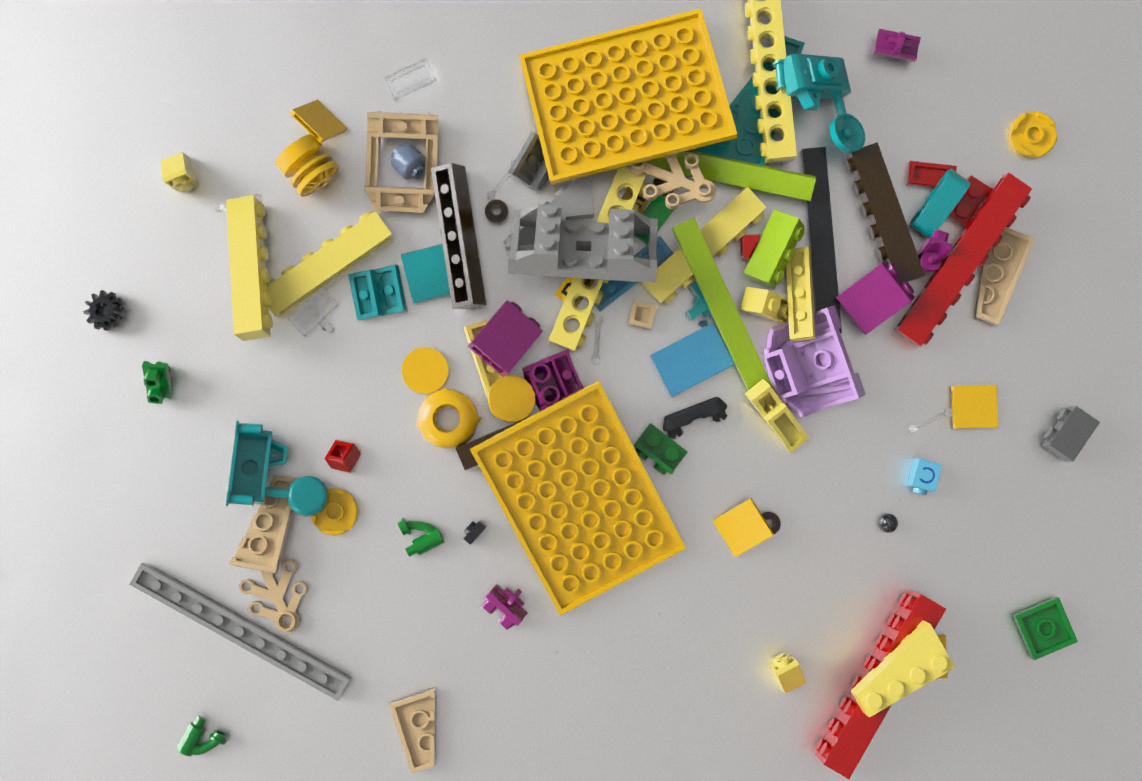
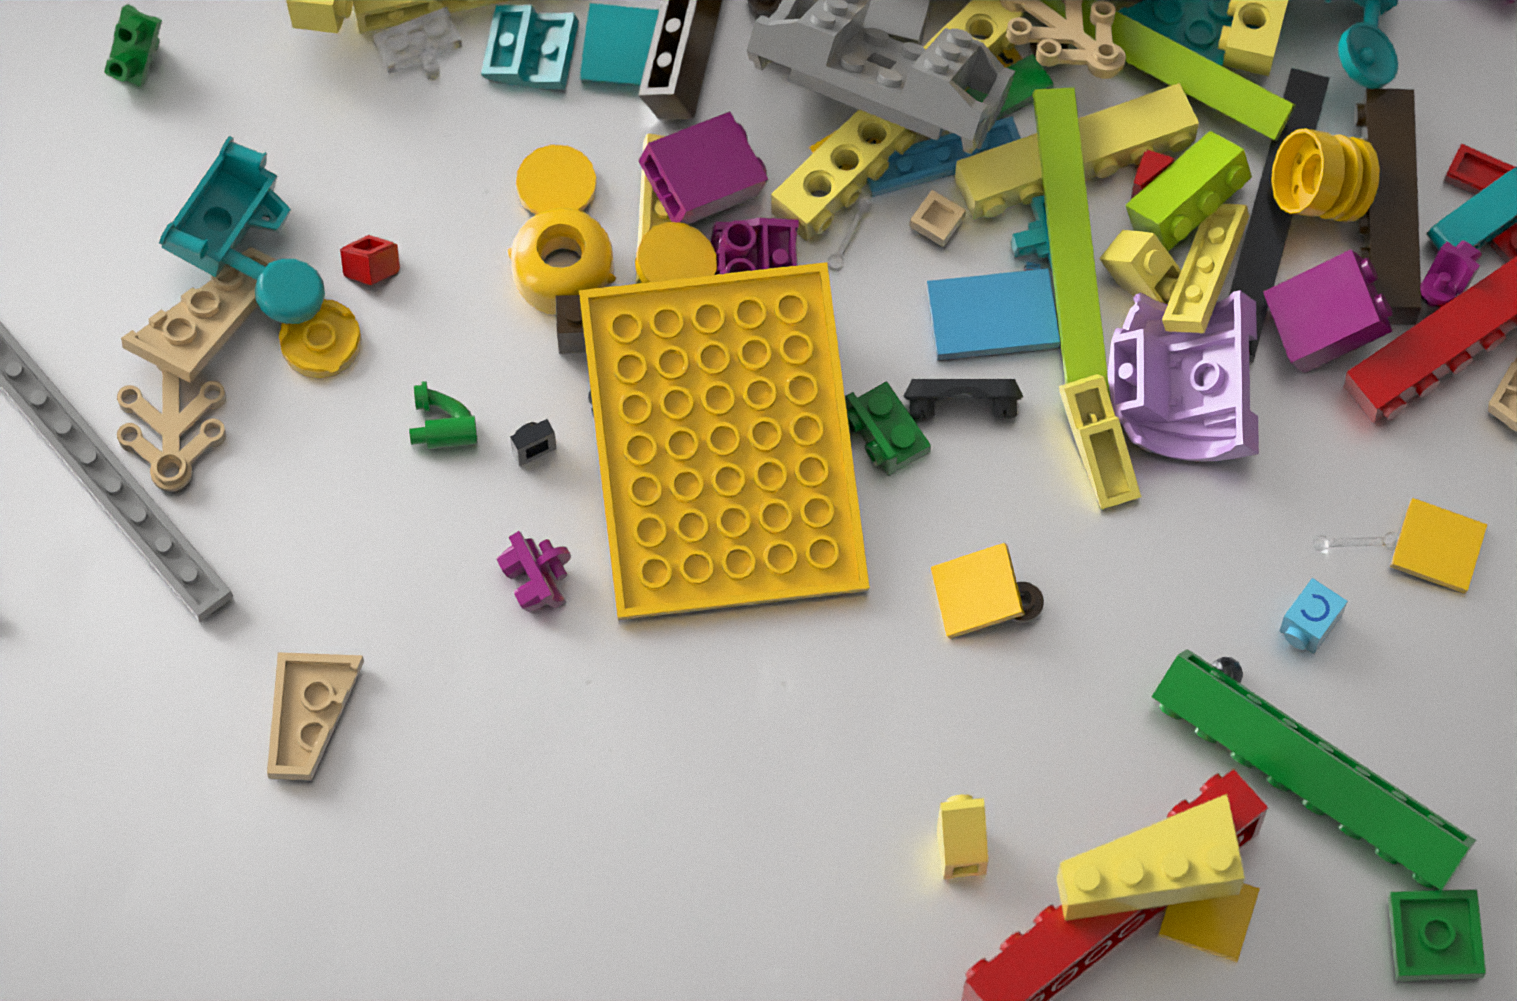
camera: 25 degrees right, 20 degrees down
none -> green brick [1151,649,1477,891]
none -> yellow wheel [1272,128,1380,222]

